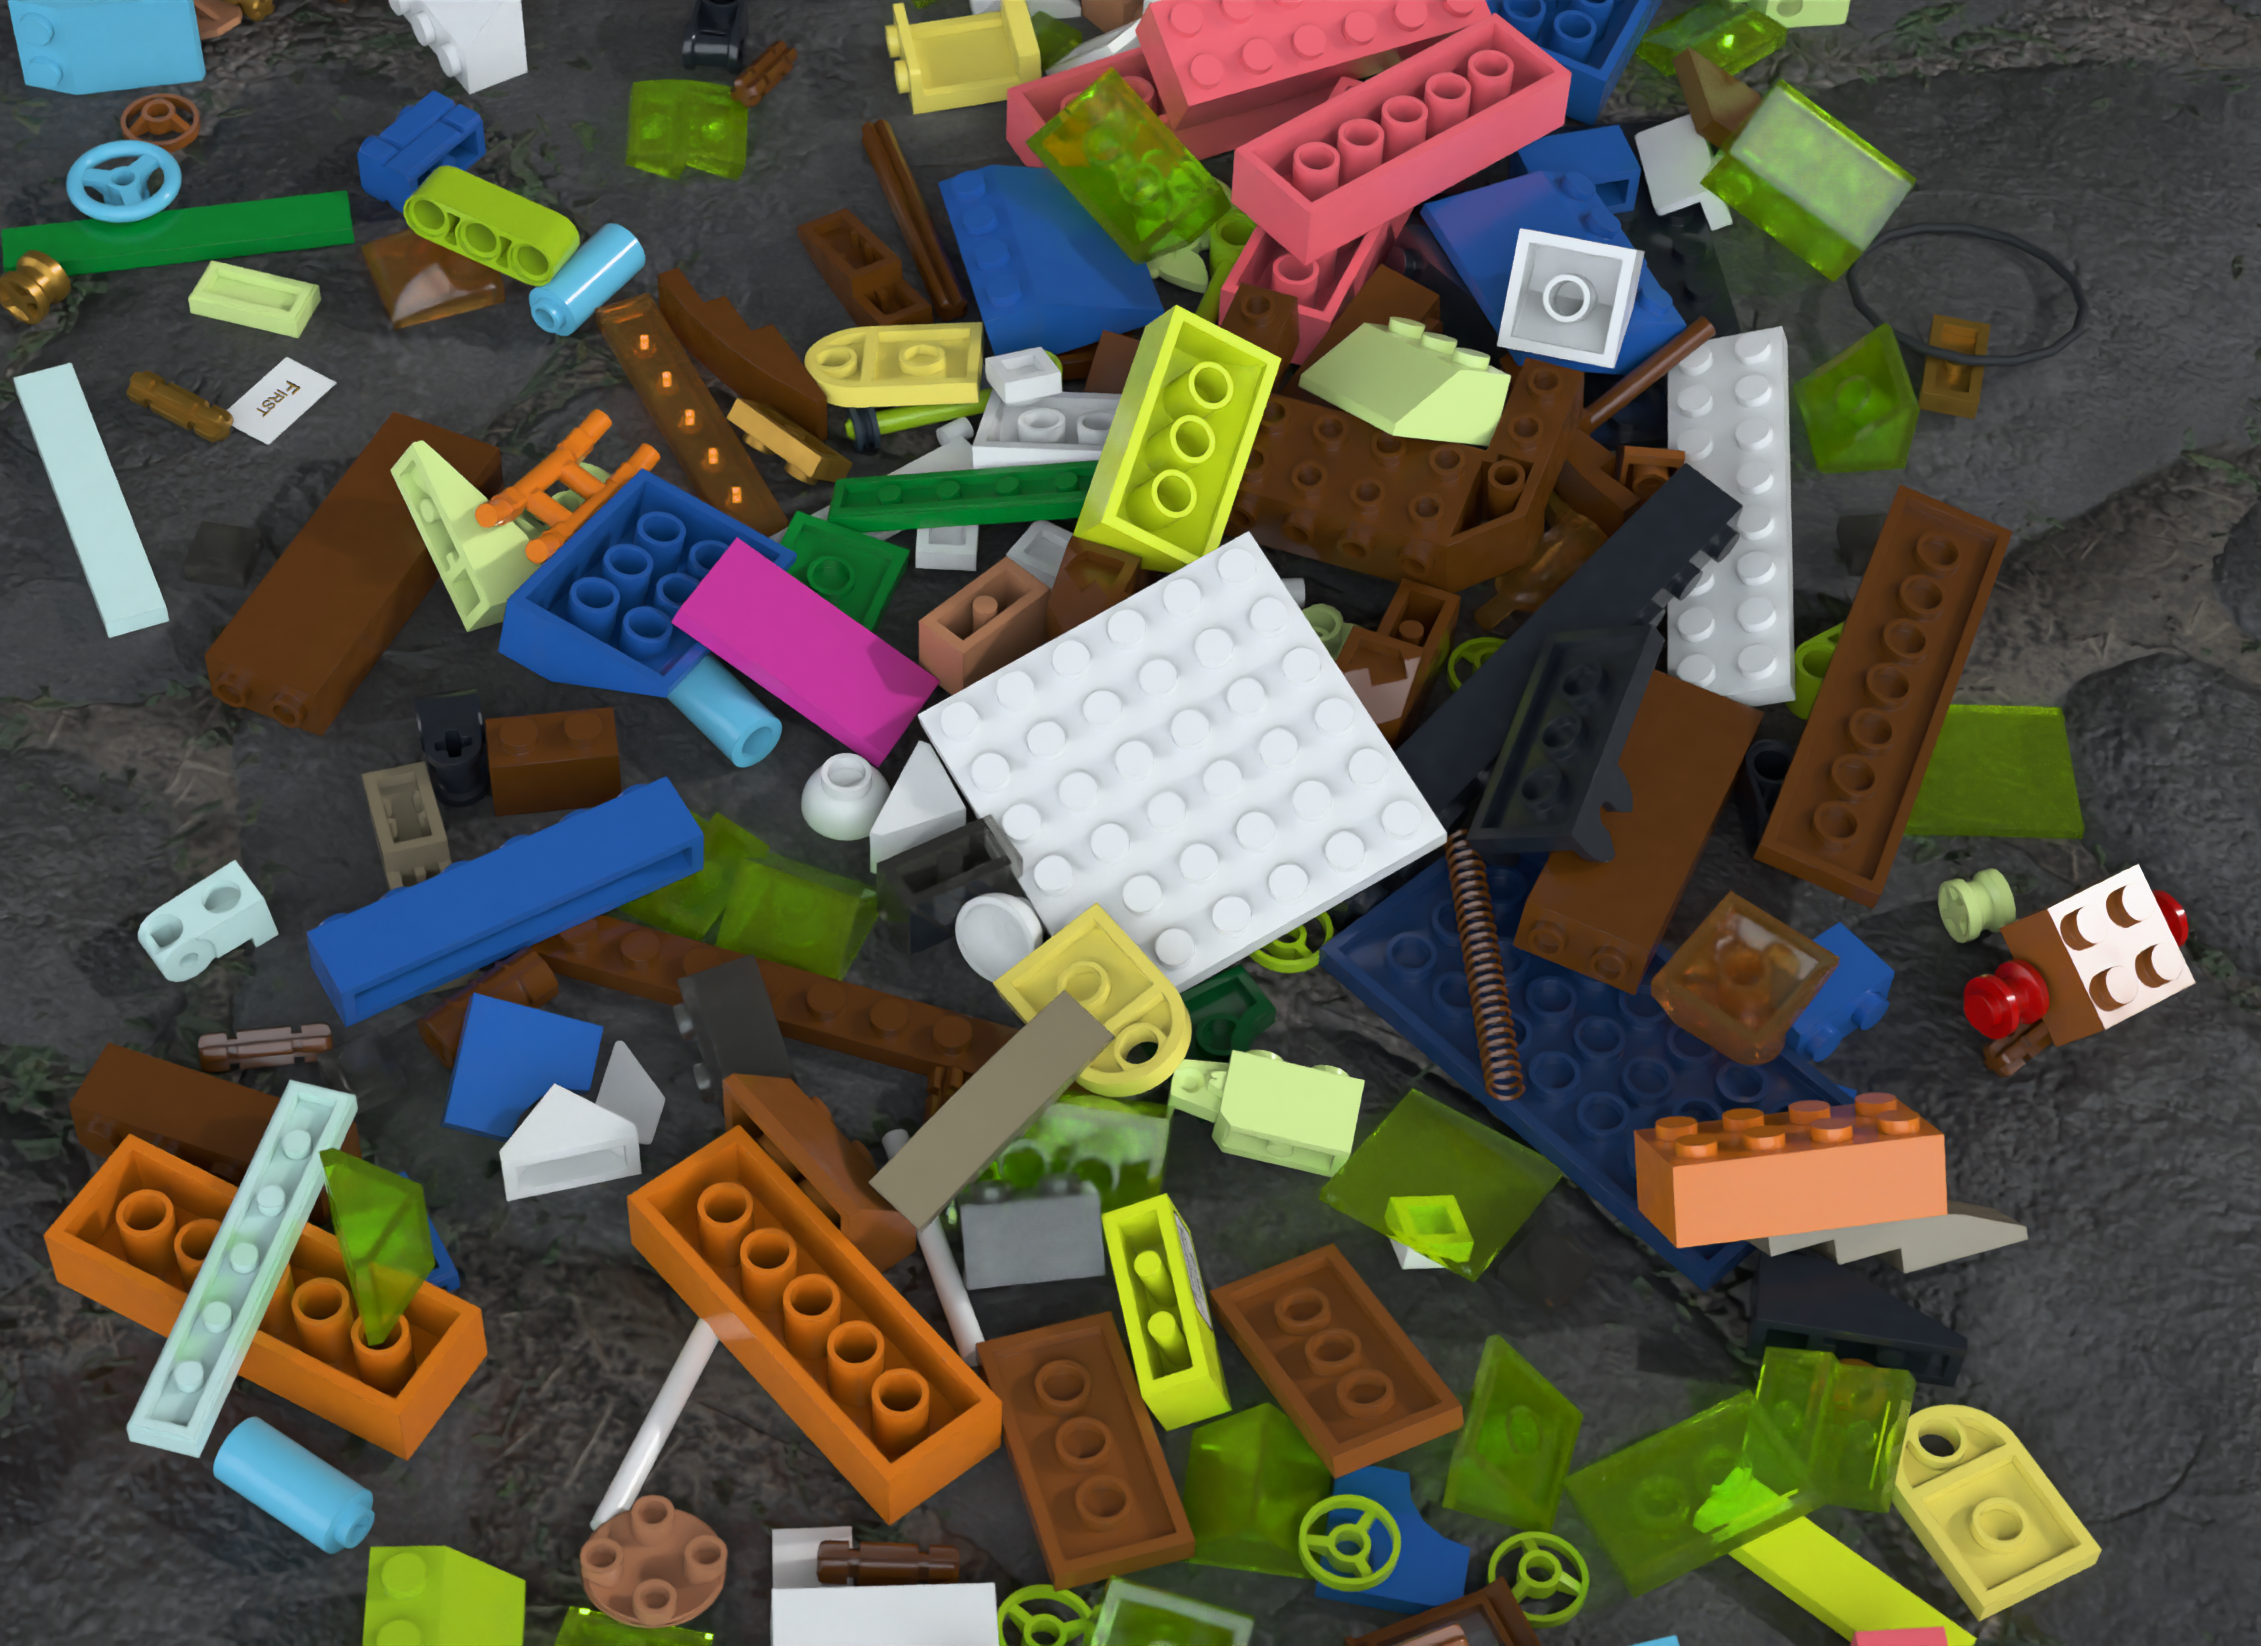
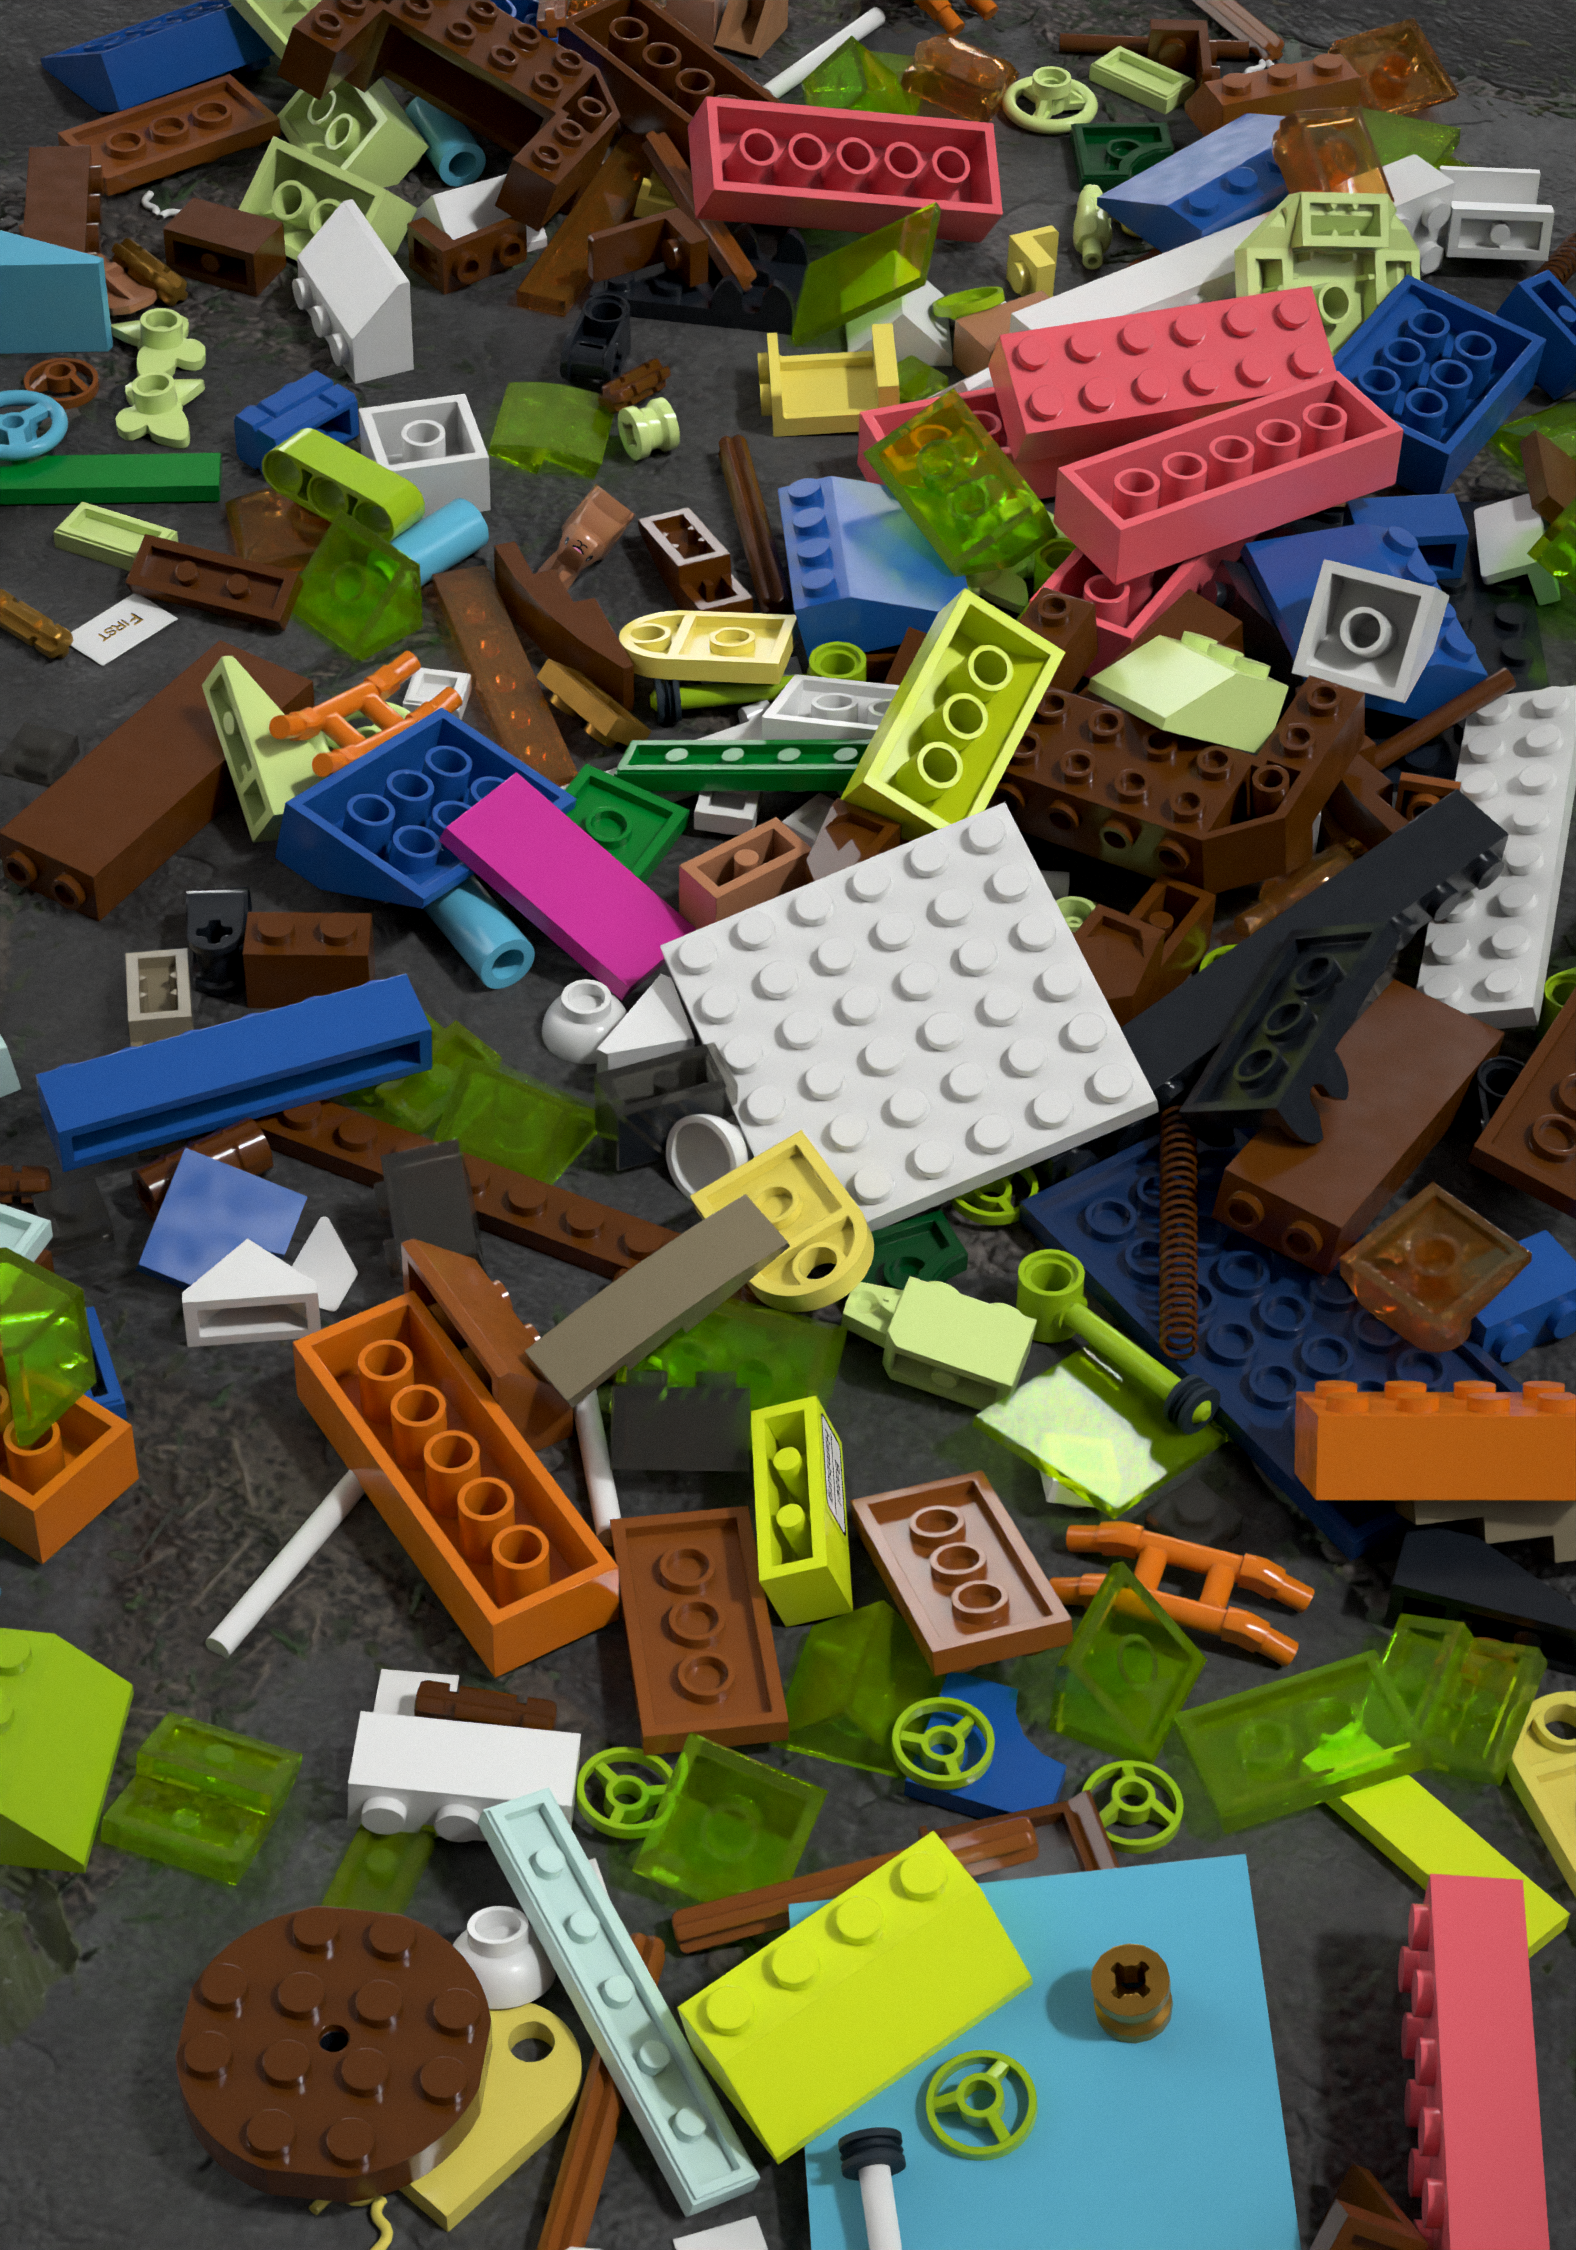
camera: 10 degrees right, 5 degrees down
nougat dish [580,1495,728,1628] -> none
white plate [985,347,1062,405] -> none
none -> yellowish green animal [111,308,206,377]
none -> yellowish green animal [115,371,205,449]
none -> reddish brown plate [125,534,304,631]
none -> clear neon green slope [292,509,423,661]
none -> white brick [359,394,491,521]
none -> white tile [403,668,472,720]
none -> nougat animal [537,484,636,591]
none -> yellowish green wheel [618,397,680,461]
none -> lime piece [1016,1249,1221,1435]
none -> orange piece [1049,1521,1314,1667]

